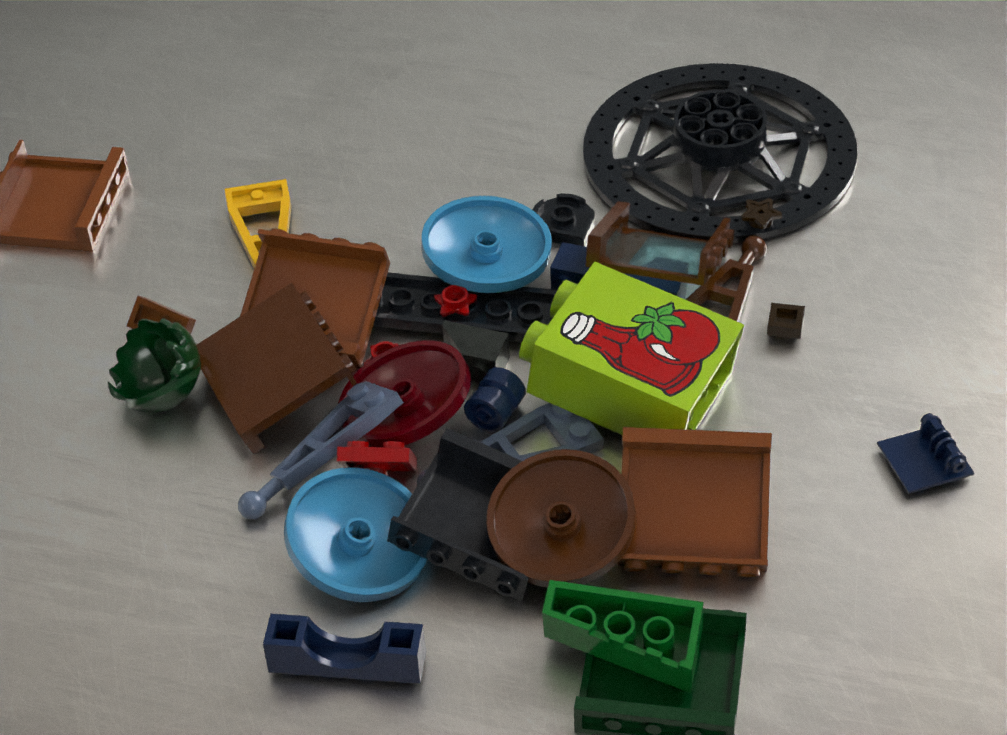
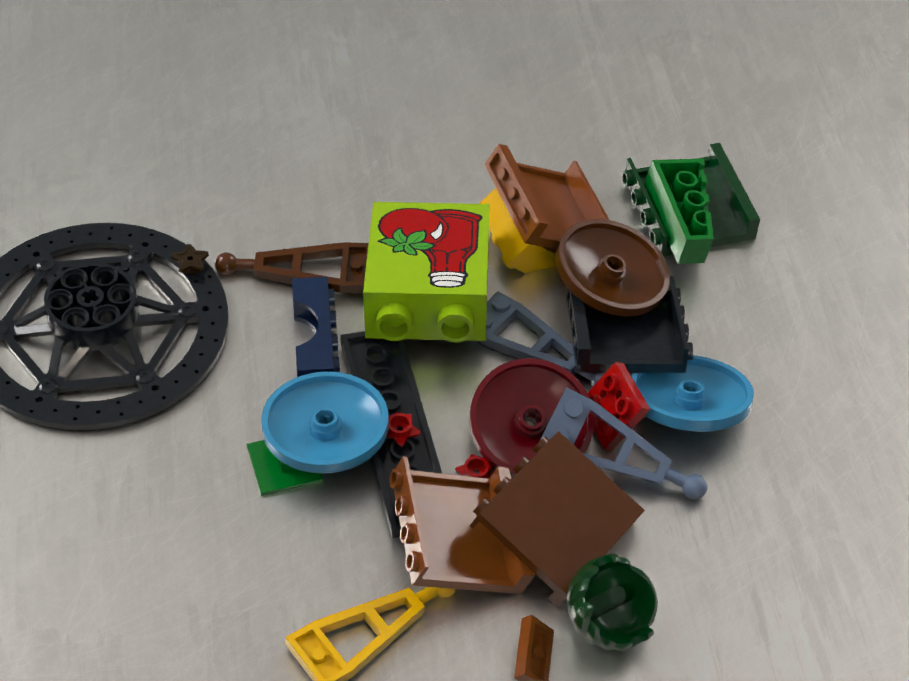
camera: 120 degrees left, 5 degrees up
dark blue arch [263,613,426,684] -> none
pearl dark grey slope [442,321,510,382] -> none
dark blue wheel [464,367,526,433] -> none
black tile [532,193,595,247] -> none
panel [585,201,734,286] -> none
dark brown plate [767,303,805,339] -> none
dark blue hinge [877,413,974,494] -> none

